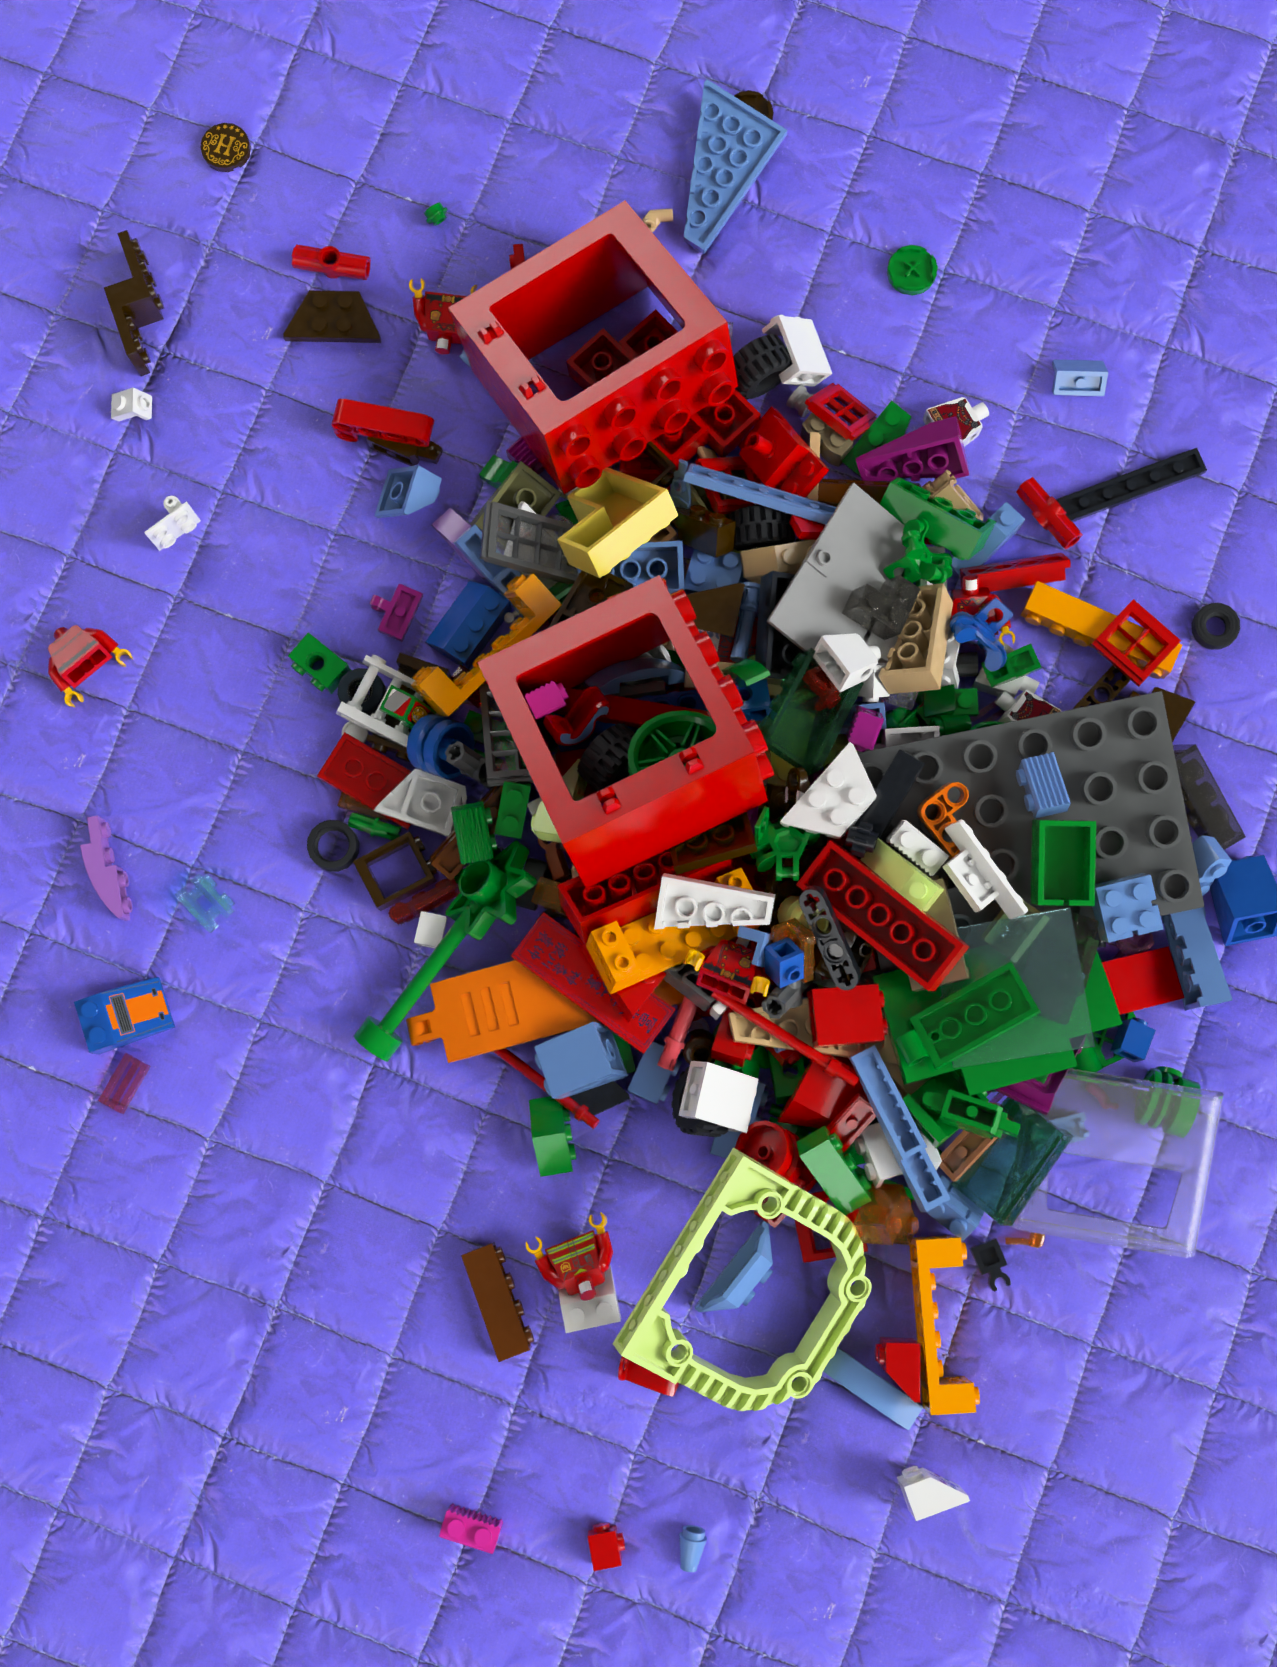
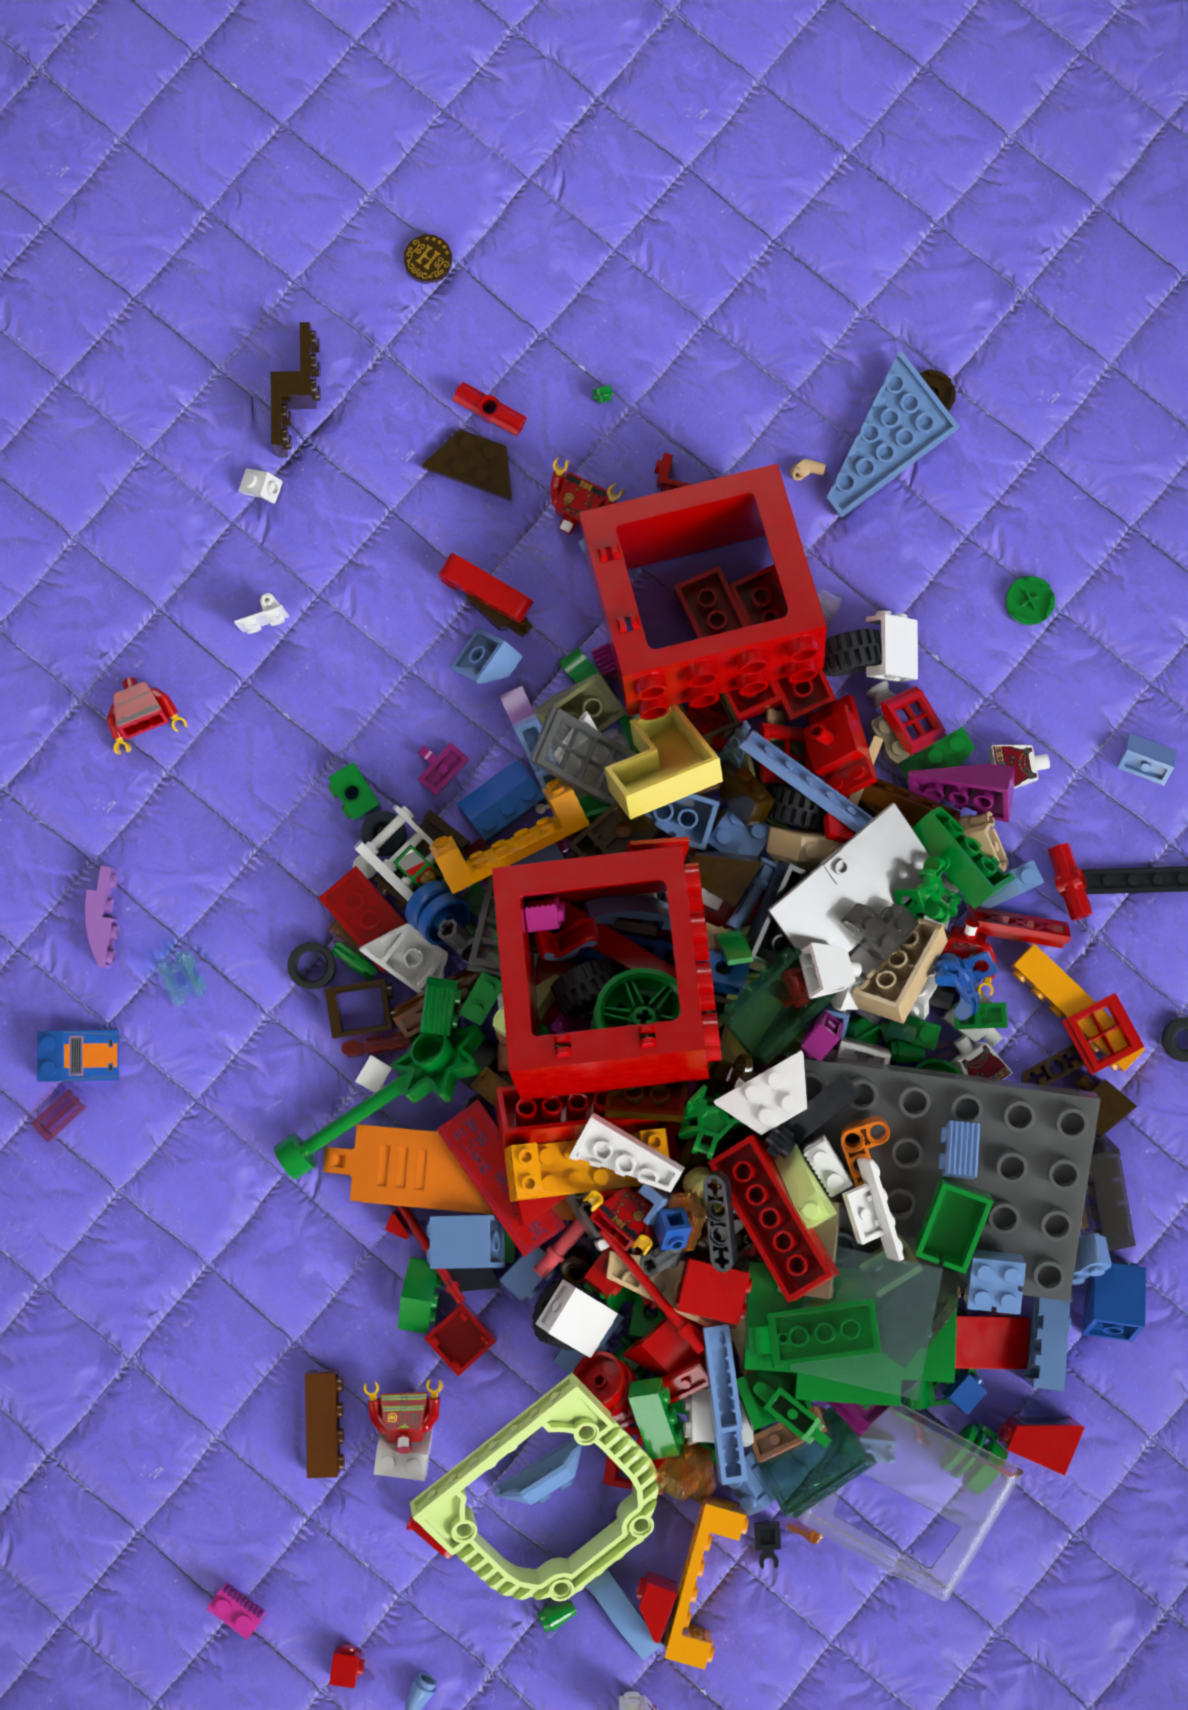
camera: 20 degrees right, 5 degrees up
none -> red slope [385,1210,412,1240]
none -> red container [424,1301,497,1376]
none -> green cone [537,1600,577,1633]
none -> red slope [998,1417,1085,1476]

